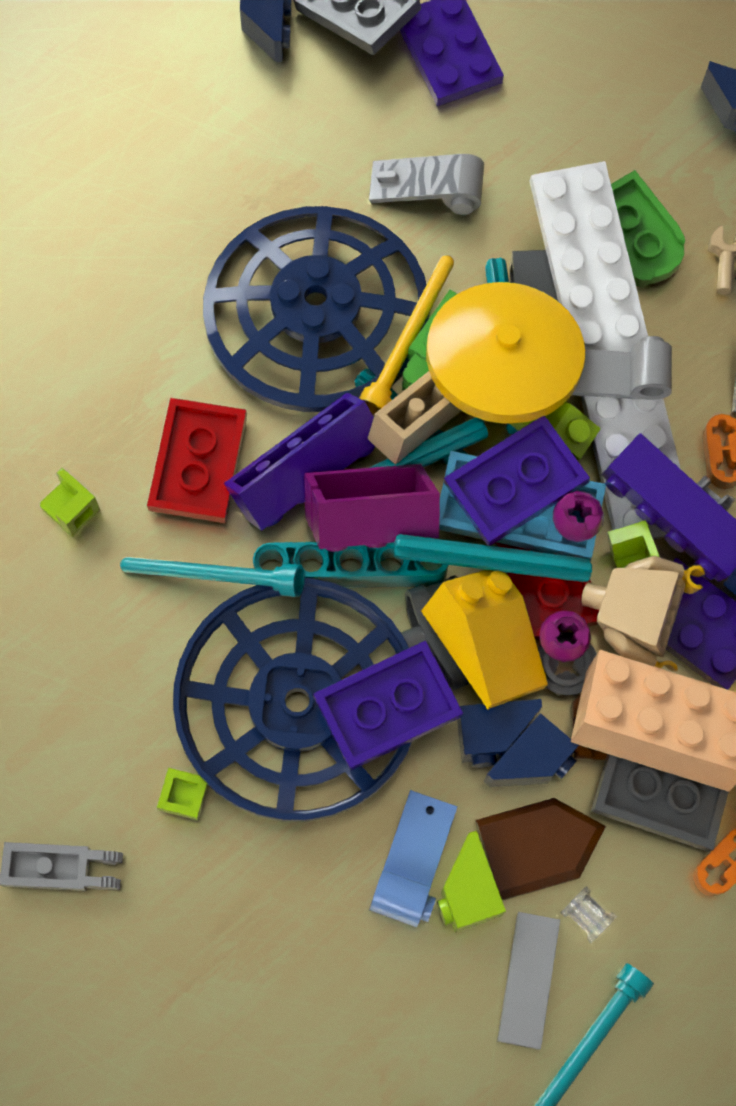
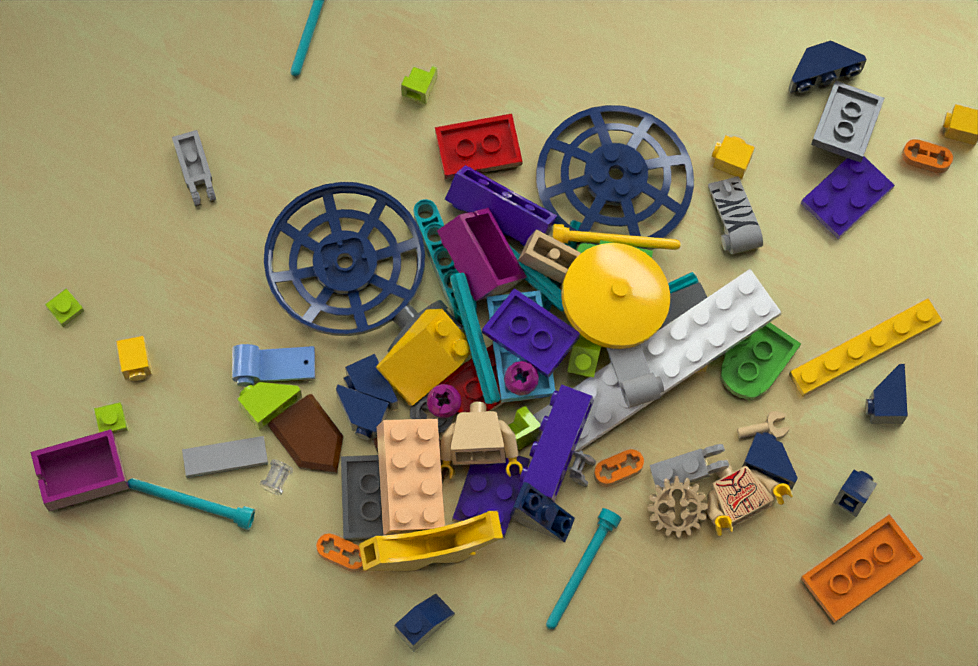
camera: 70 degrees right, 0 degrees up
teal piece [120,557,305,597] -> none
lime plate [157,767,208,820] -> none
dark purple plate [313,640,463,771] -> none
none -> yellow brick [116,336,152,381]
none -> yellow brick [711,135,755,179]
none -> yellow plate [789,298,942,397]

